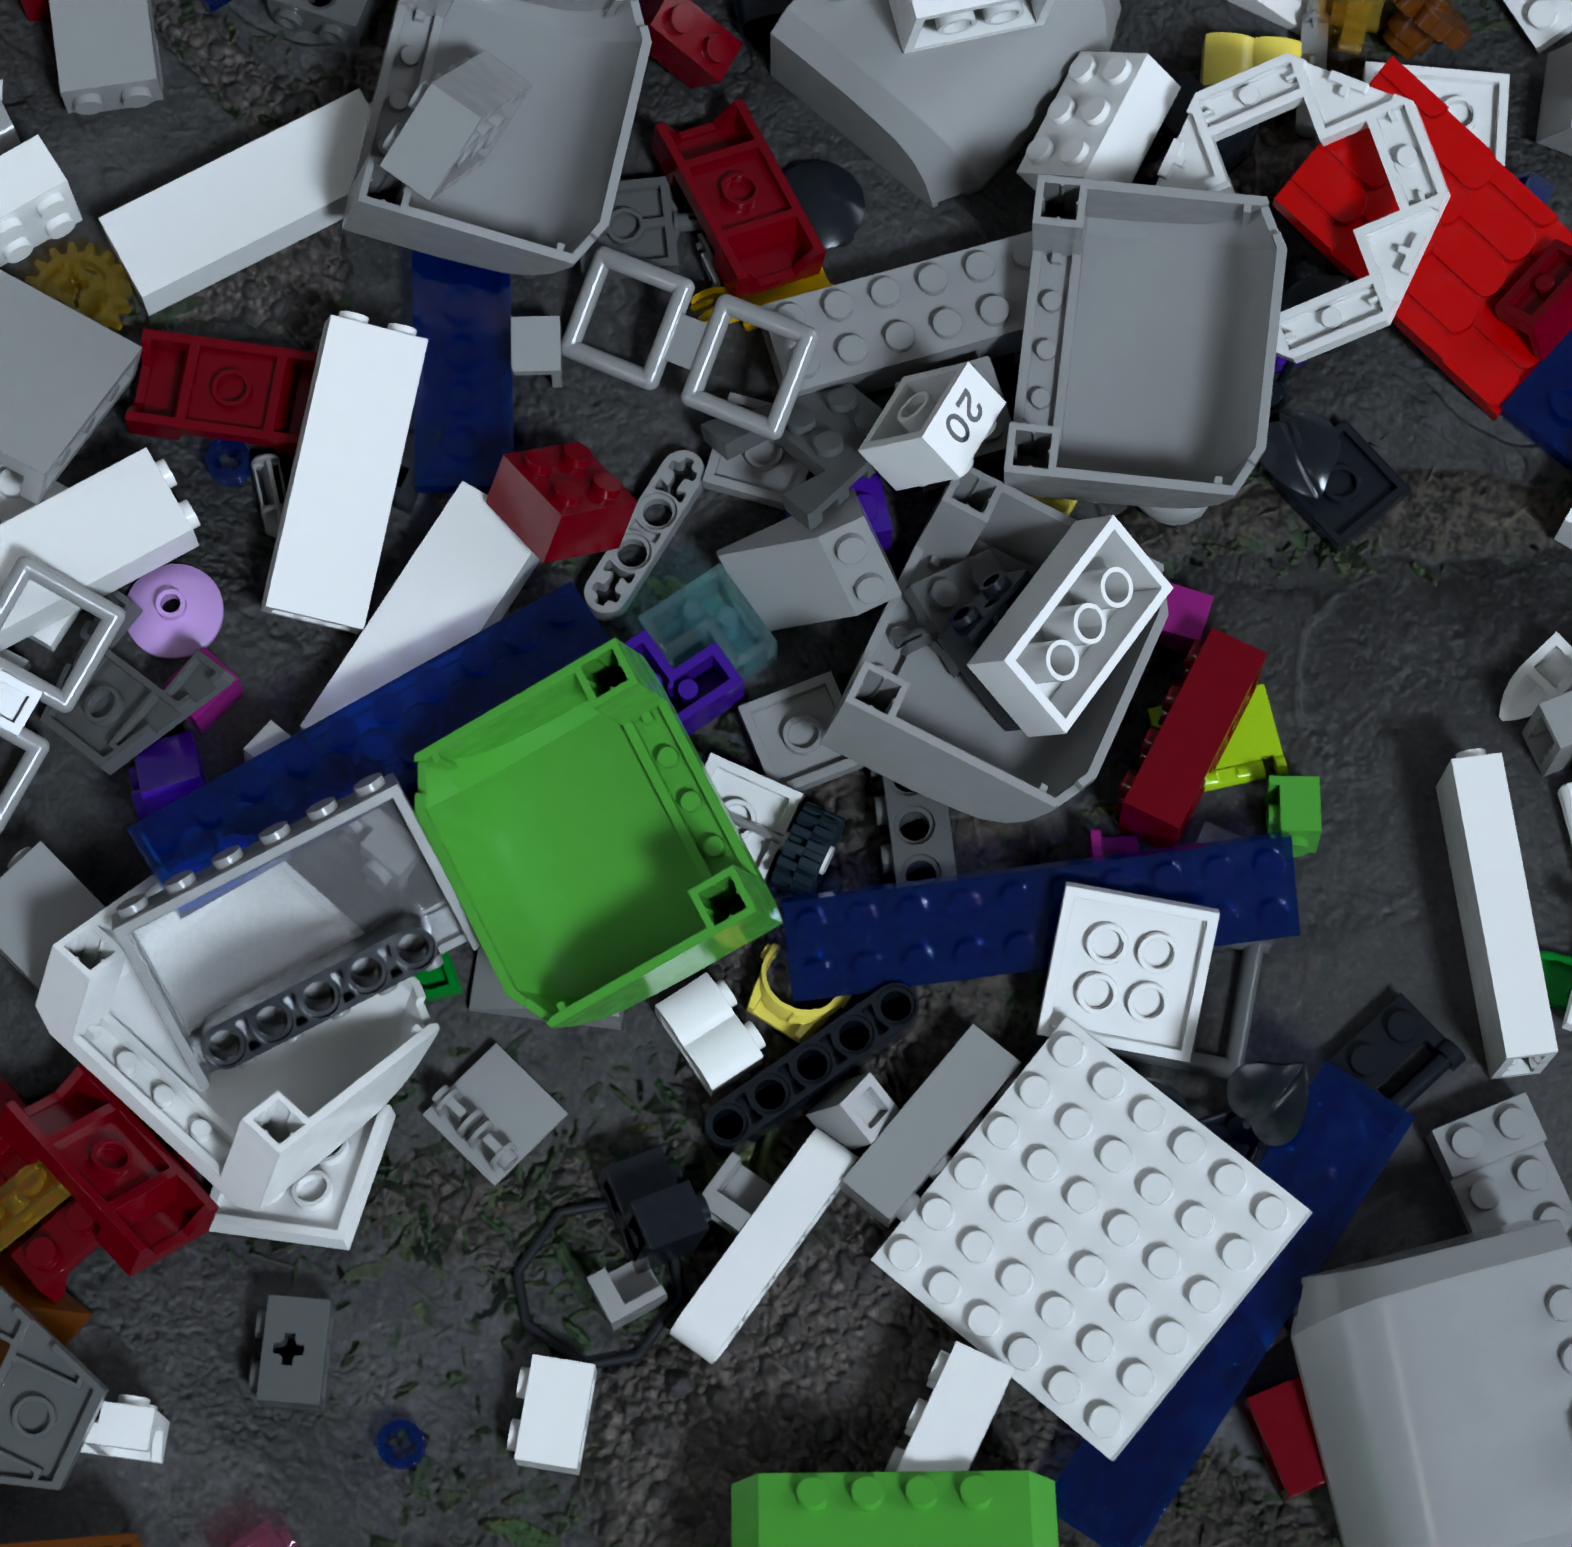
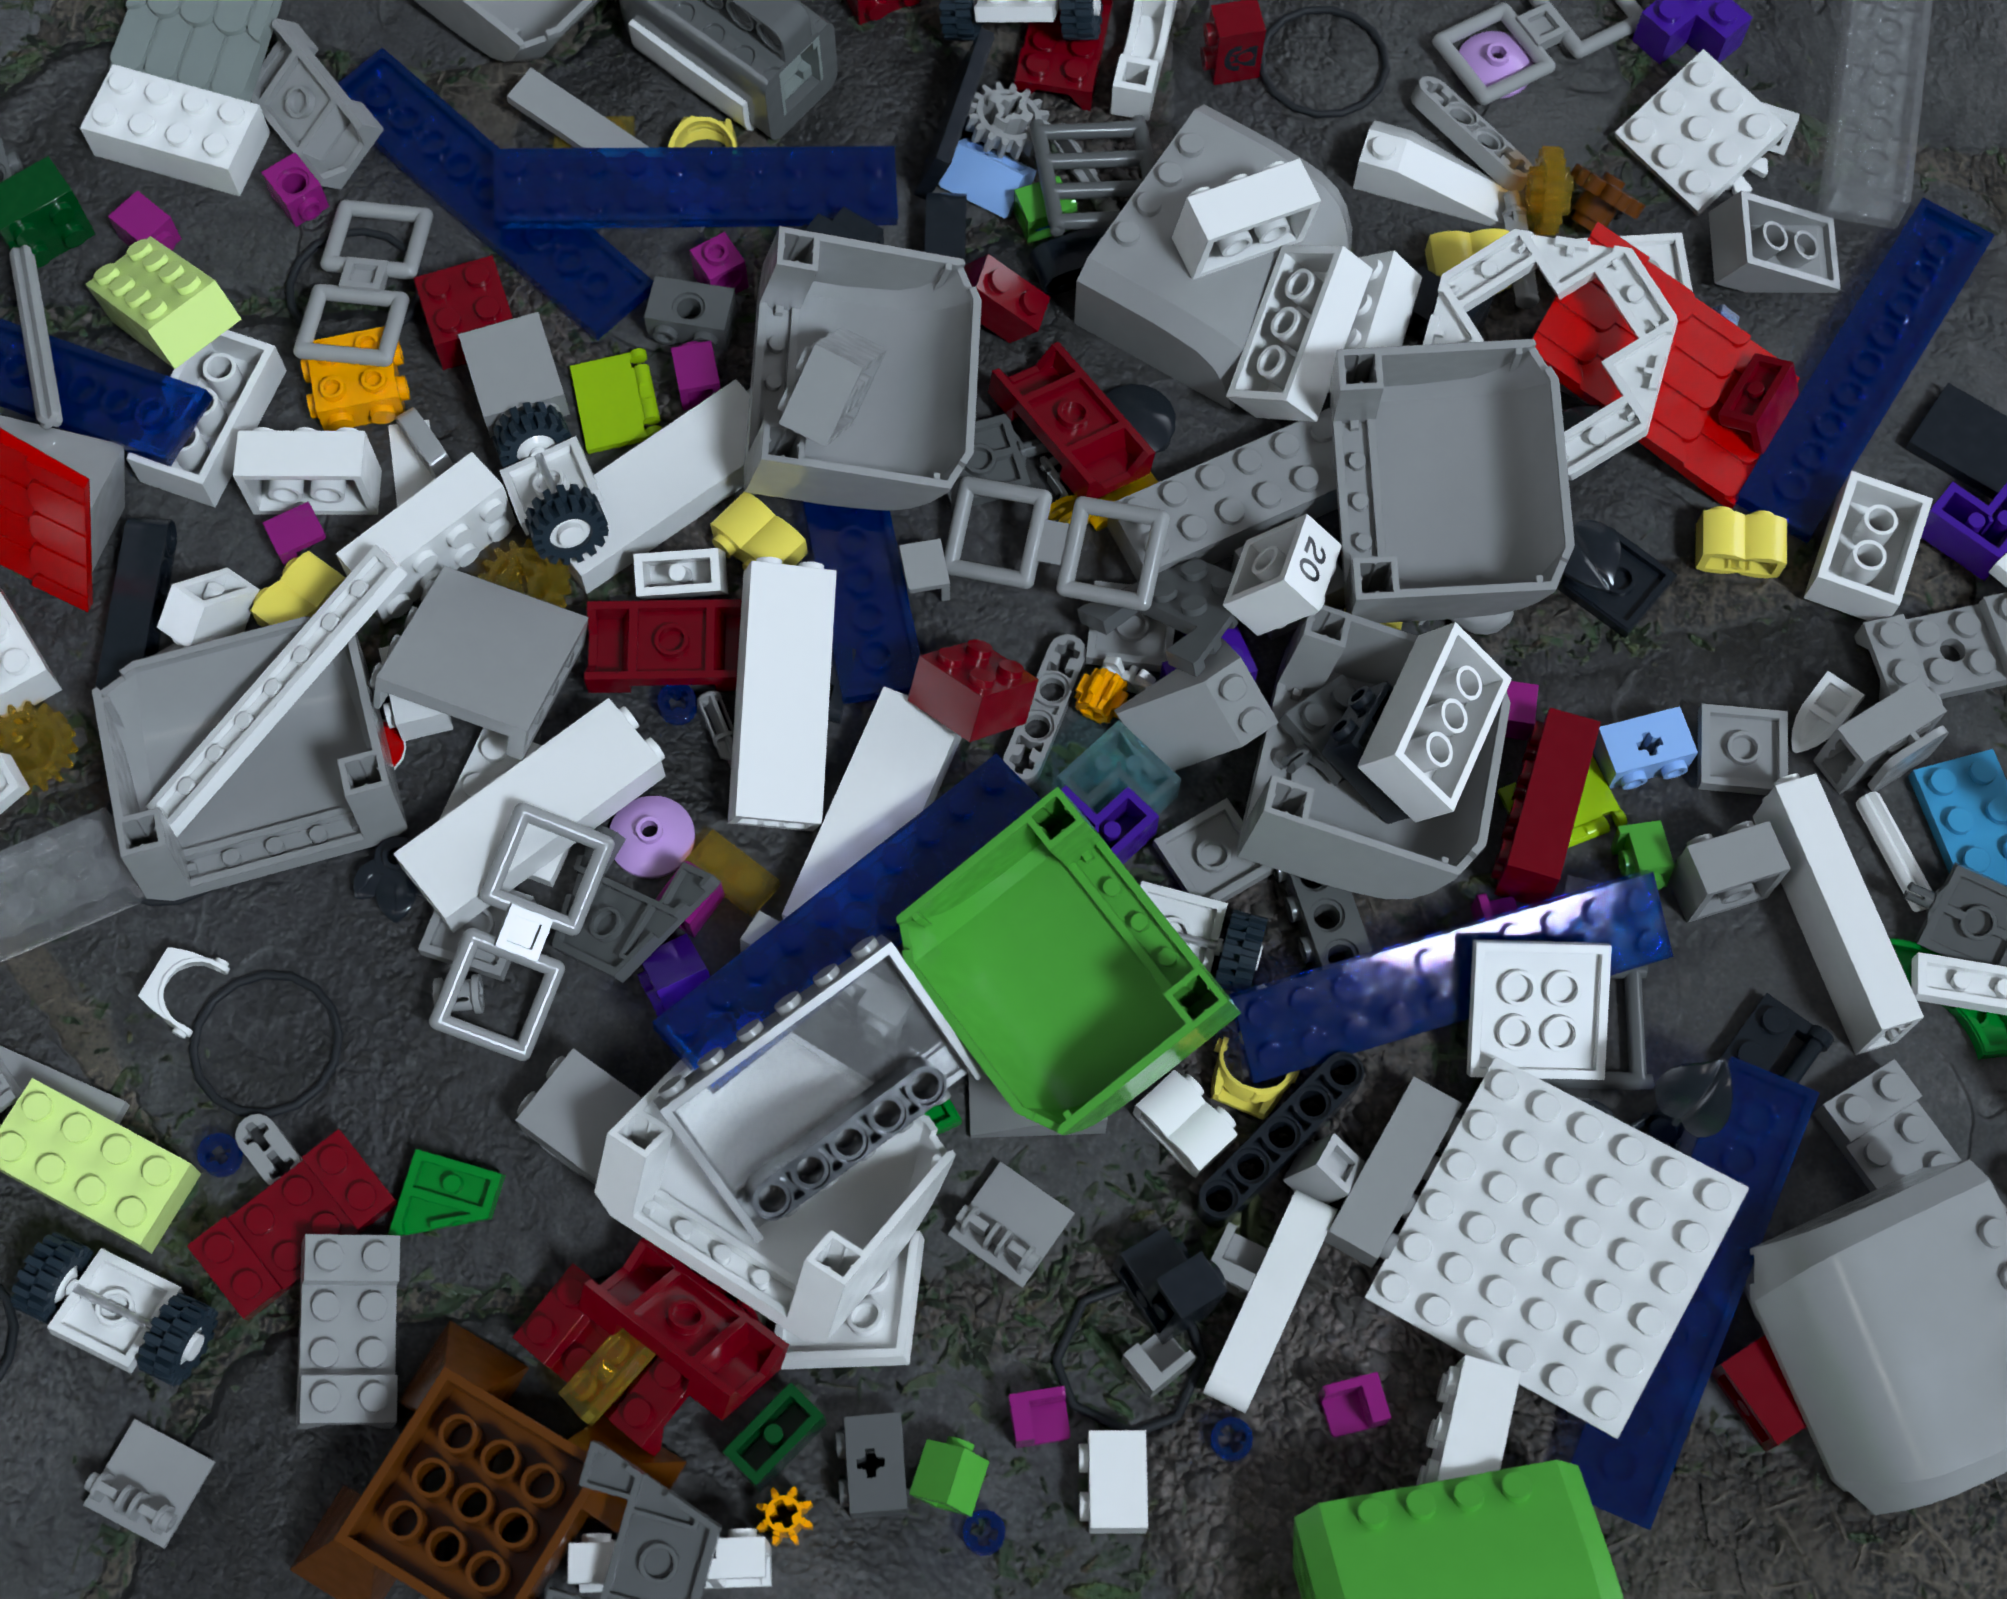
camera: 10 degrees left, 5 degrees down
none -> plate [492,402,609,565]
none -> lime piece [570,348,662,454]
none -> white brick [633,548,728,600]
none -> magenta brick [671,341,721,411]
none -> clear yellow plate [684,829,780,918]
none -> light yellow brick [710,491,808,570]
none -> dark green brick [722,1382,827,1493]
none -> light orange gear [756,1486,814,1547]
none -> bright green brick [909,1436,989,1517]
none -> magenta panel [1009,1386,1071,1448]
none -> light orange gear [1075,668,1129,724]
none -> white piece [1100,656,1156,695]
none -> clear blue bush [1210,1417,1253,1462]
none -> white brick [1226,245,1373,422]
none -> magenta panel [1318,1372,1391,1438]
none -> light blue brick [1593,706,1698,790]
none -> light grey brick [1669,821,1791,923]
none -> light yellow brick [1695,506,1787,578]
none -> light grey plate [1697,704,1788,795]

